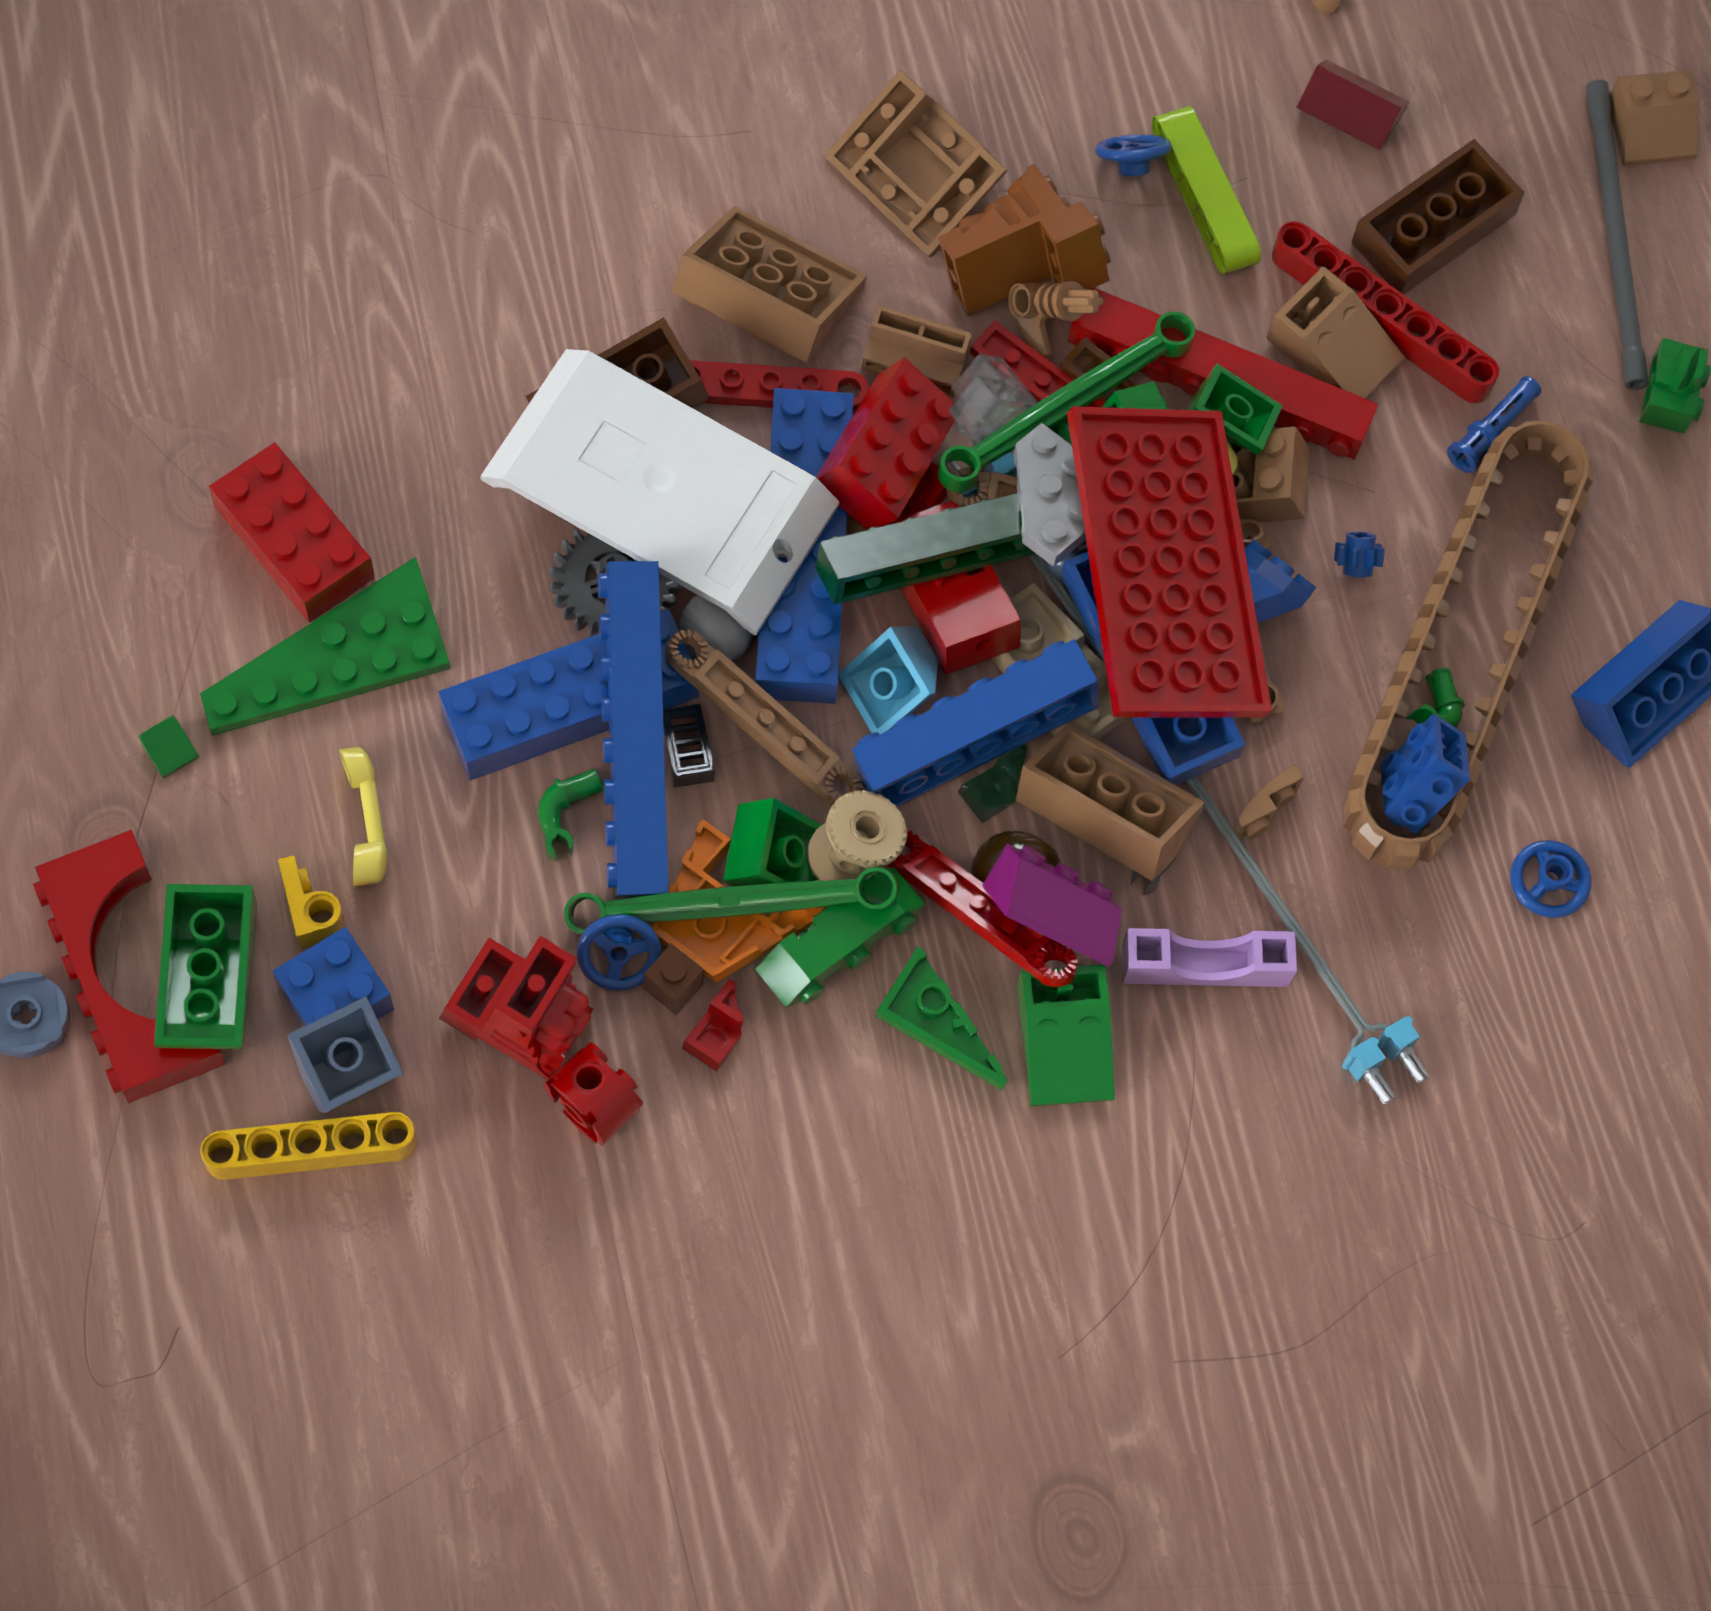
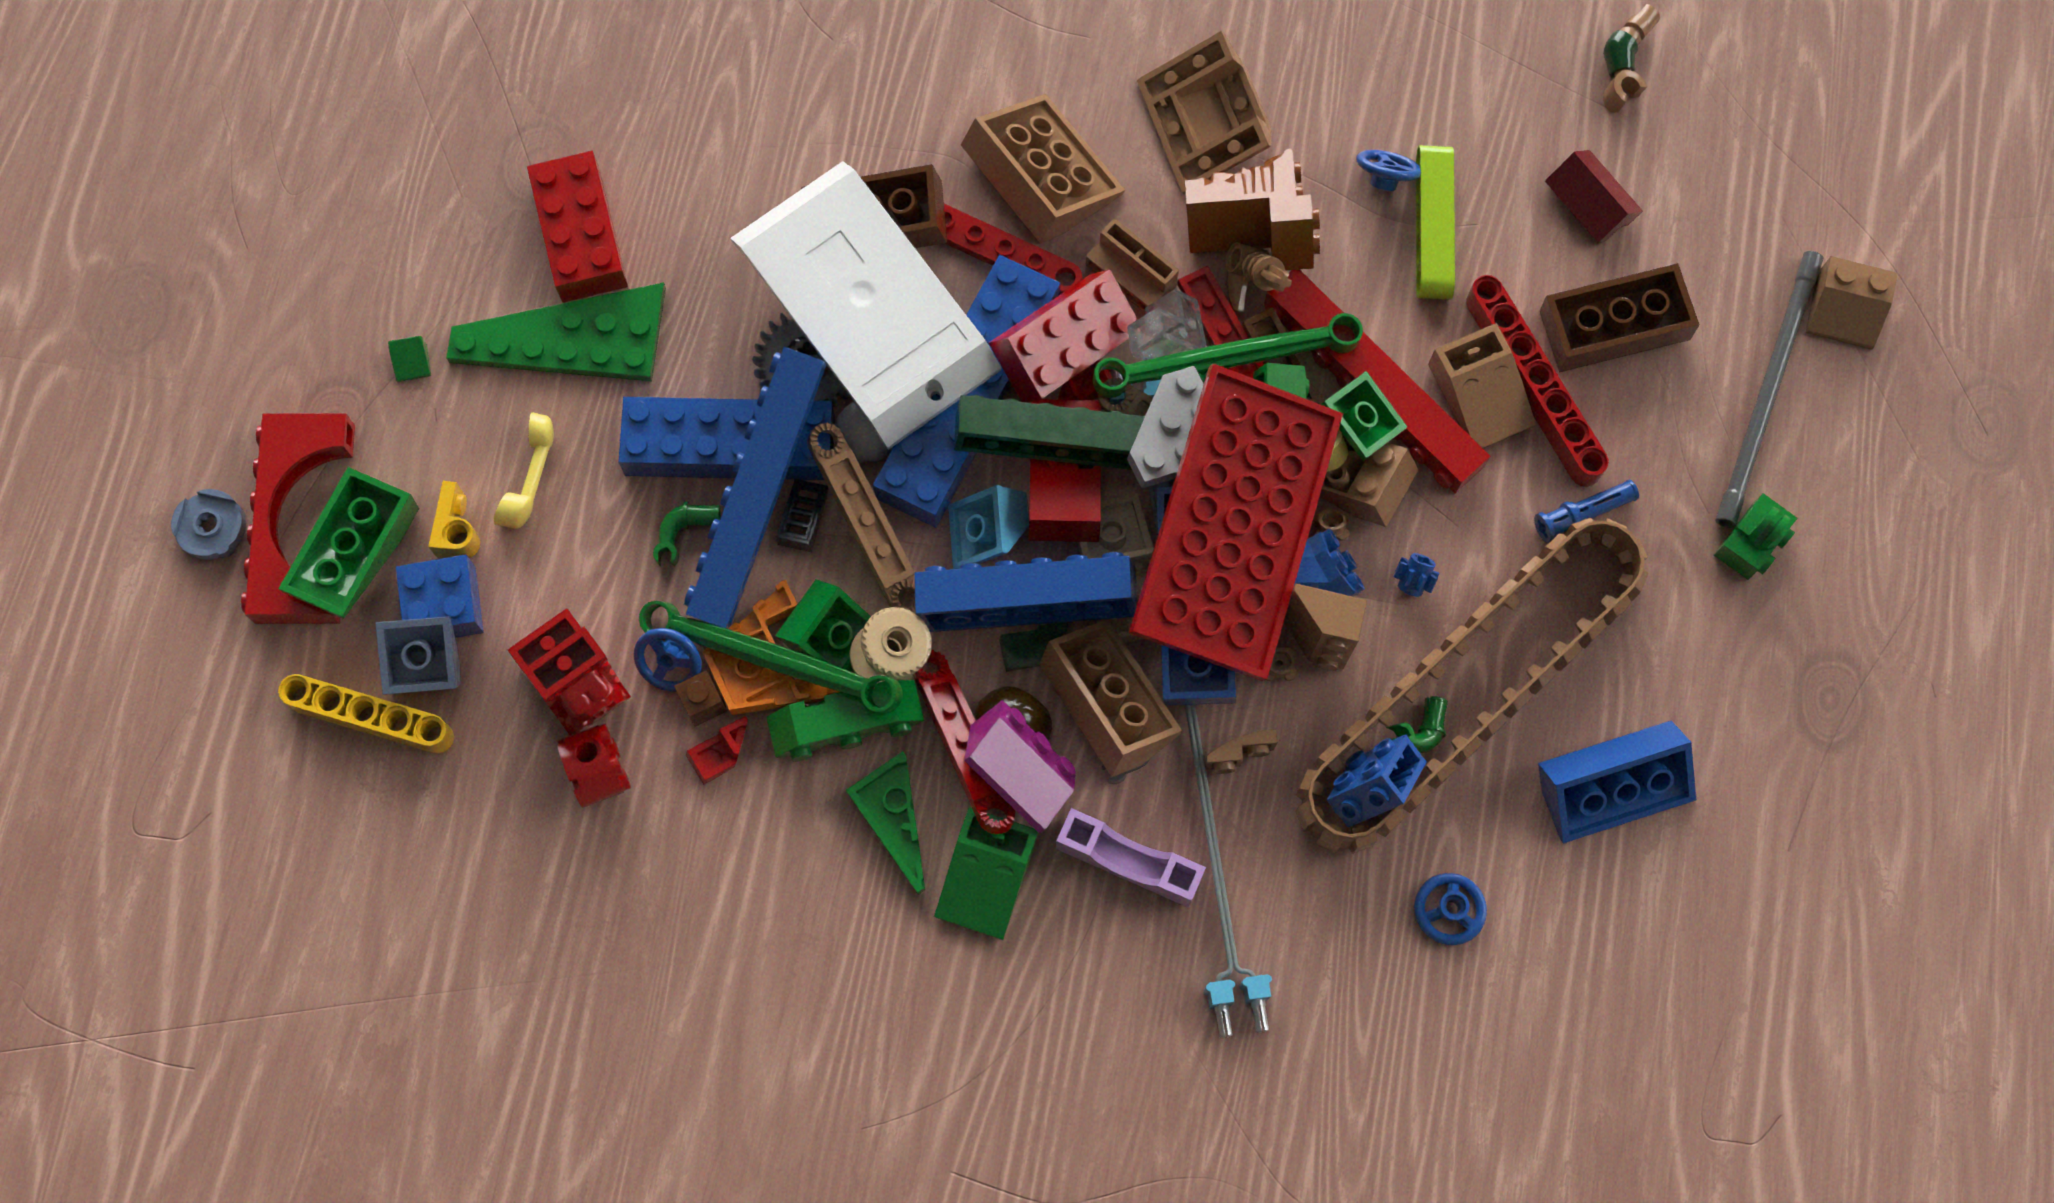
camera: 30 degrees right, 5 degrees up
none -> medium nougat slope [1284,583,1367,671]

